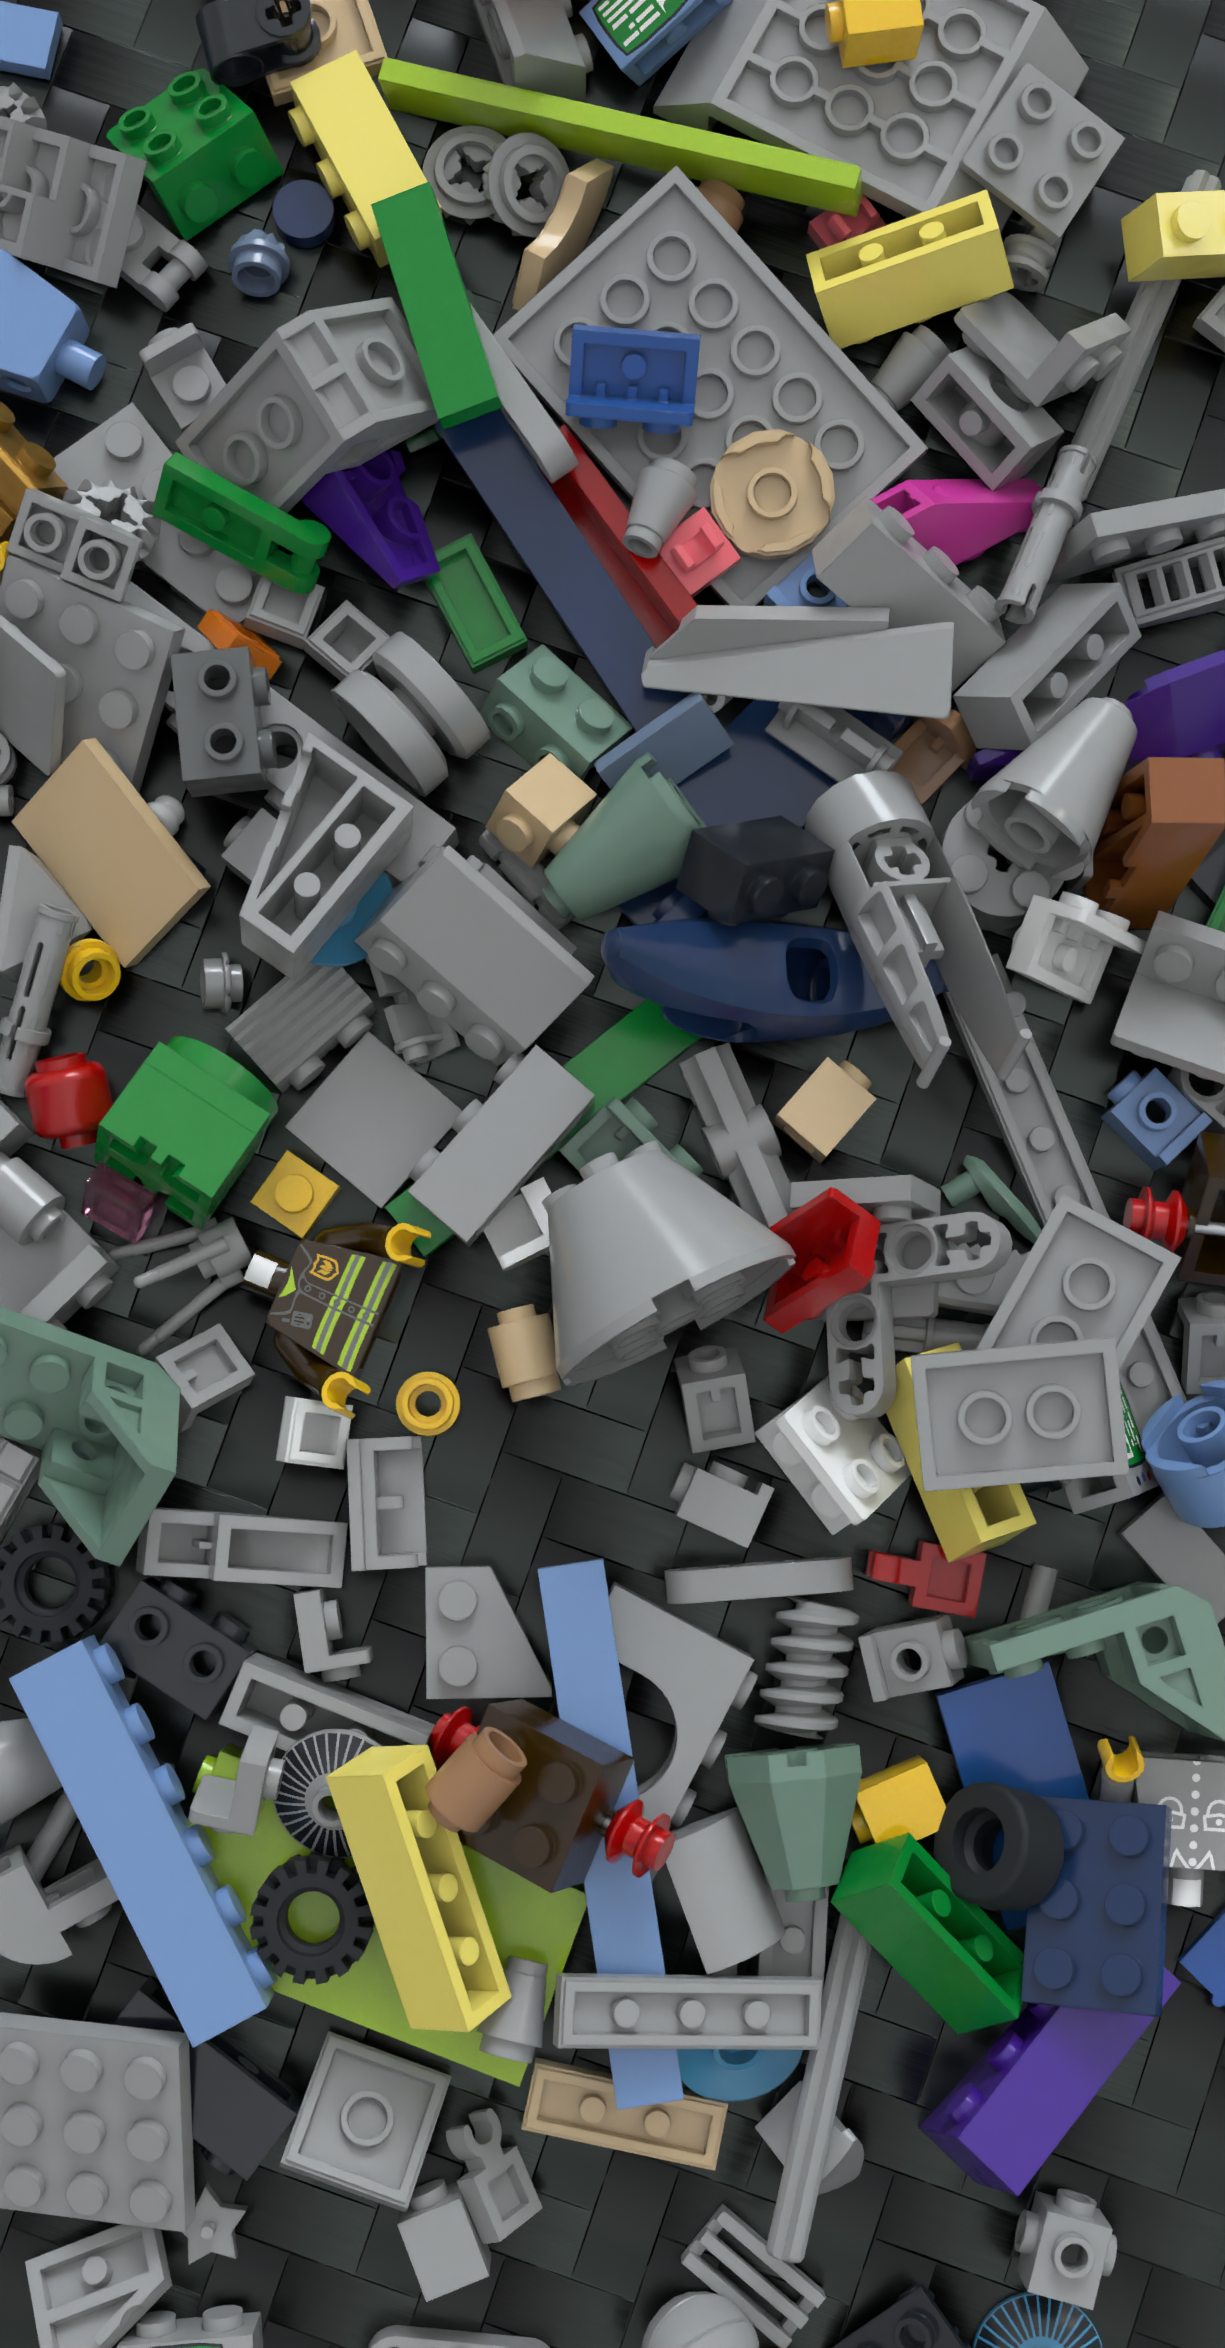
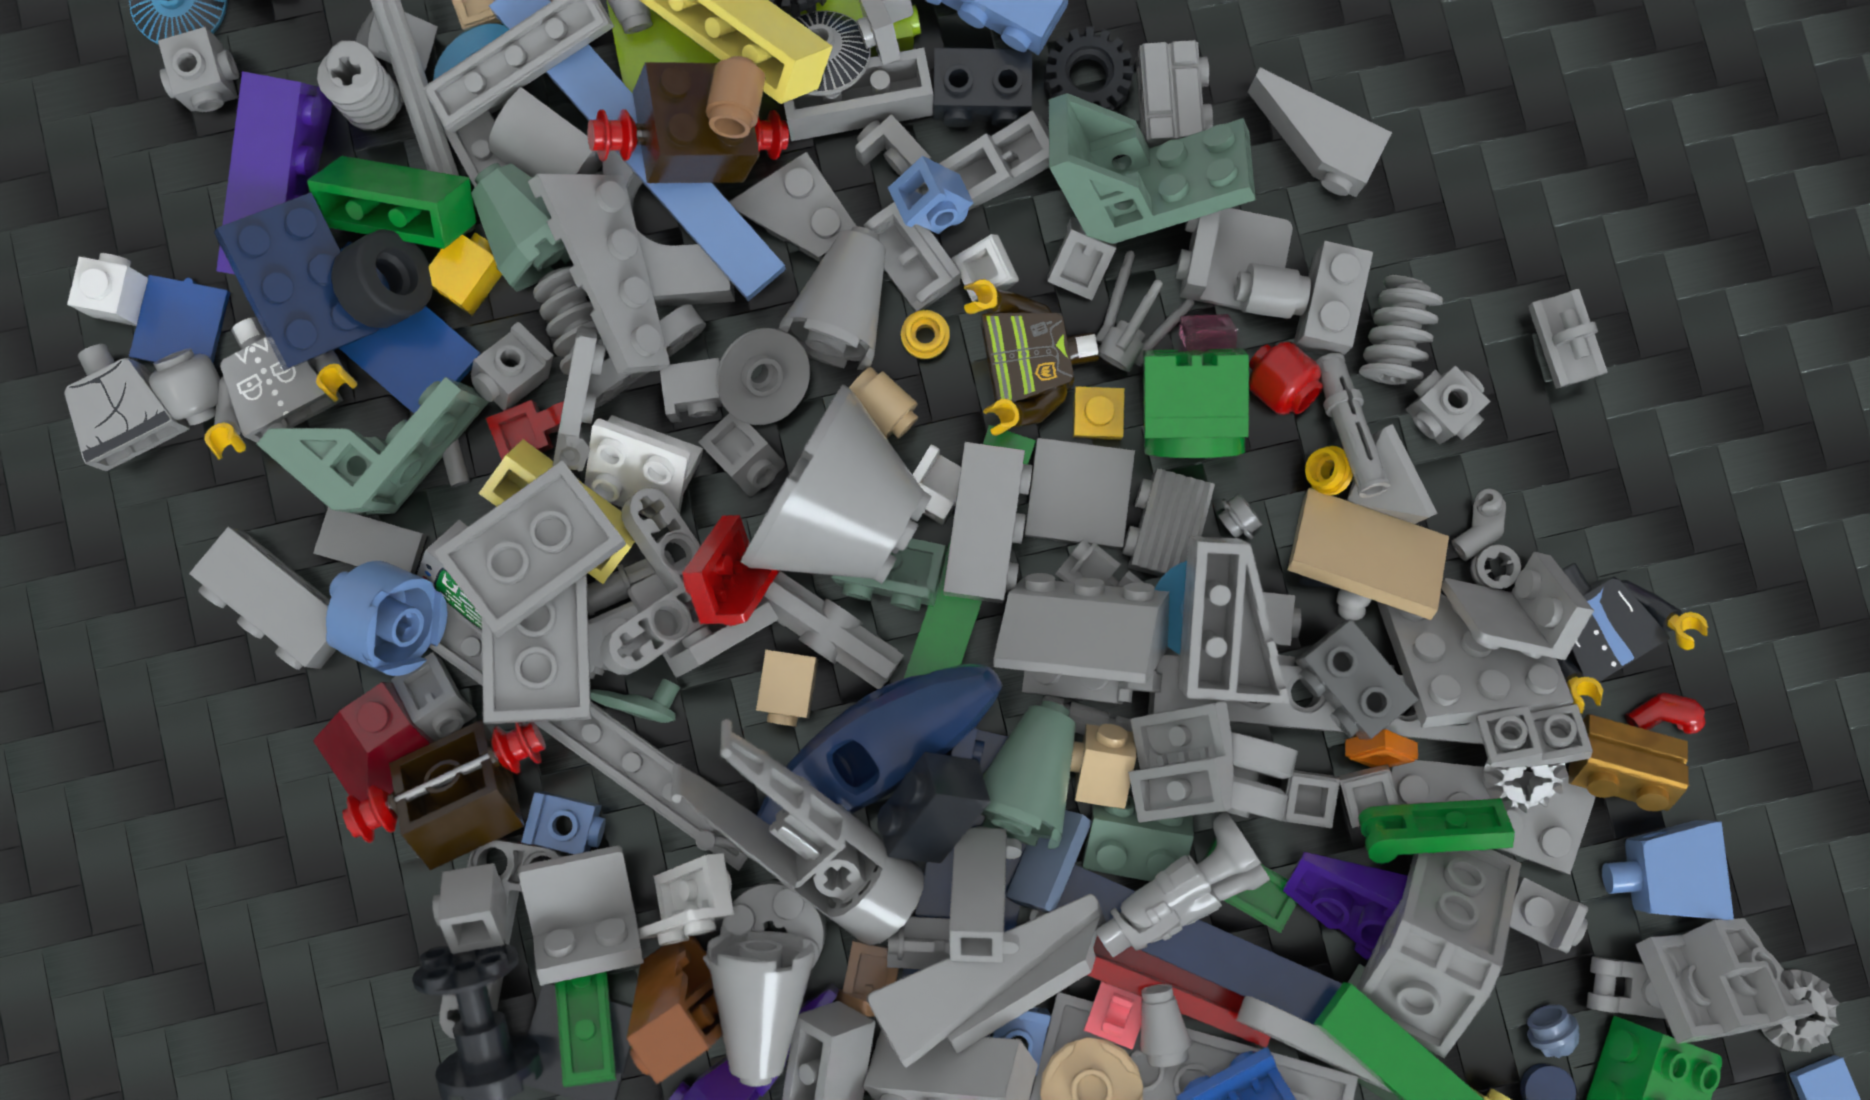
camera: 150 degrees right, 0 degrees up
none -> light grey piece [317,41,404,130]
none -> light grey wing [528,174,670,374]
none -> light grey hinge [553,326,606,471]
none -> light grey dish [716,328,810,425]
none -> light grey cone [778,226,886,370]
none -> medium blue brick [888,156,973,234]
none -> light grey brick [949,826,1022,963]
none -> light grey piece [1095,811,1270,957]
none -> light grey slope [1129,701,1233,823]

